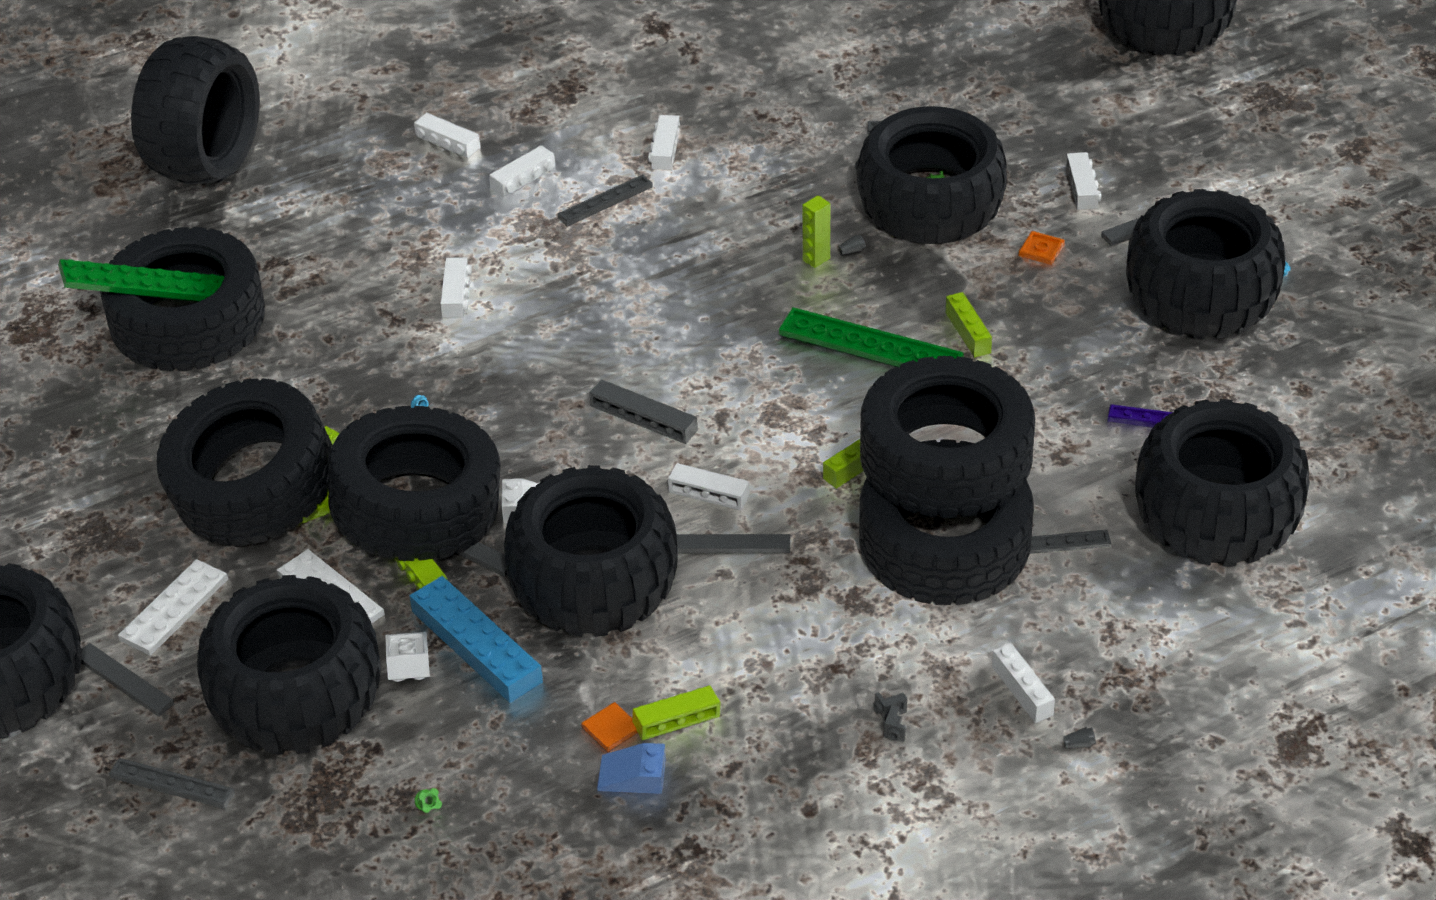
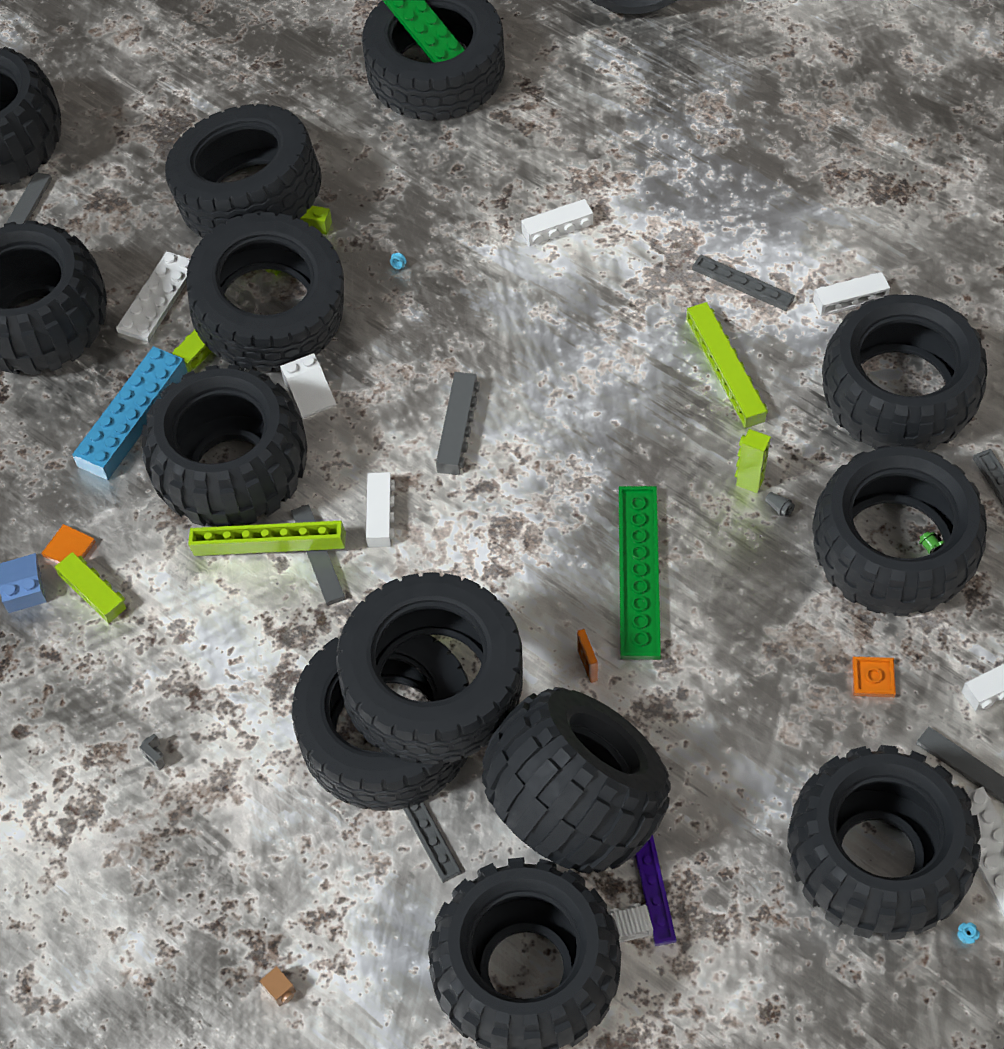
camera: 70 degrees right, 15 degrees up
white plate [118,559,228,656] -> none
white slope [385,632,430,682] -> none
white brick [414,113,480,158] -> none
white brick [489,145,556,197] -> none
dark grey bracket [884,705,906,742] -> none
lime brick [945,292,992,358] -> none
white brick [992,643,1055,723] -> none
dark grey cone [1063,727,1096,749] -> none
none -> lime brick [188,521,346,556]
none -> medium nougat brick [259,966,296,1006]
none -> black tyre [482,687,671,874]
none -> lime brick [686,302,768,429]
none -> black tyre [822,294,987,451]

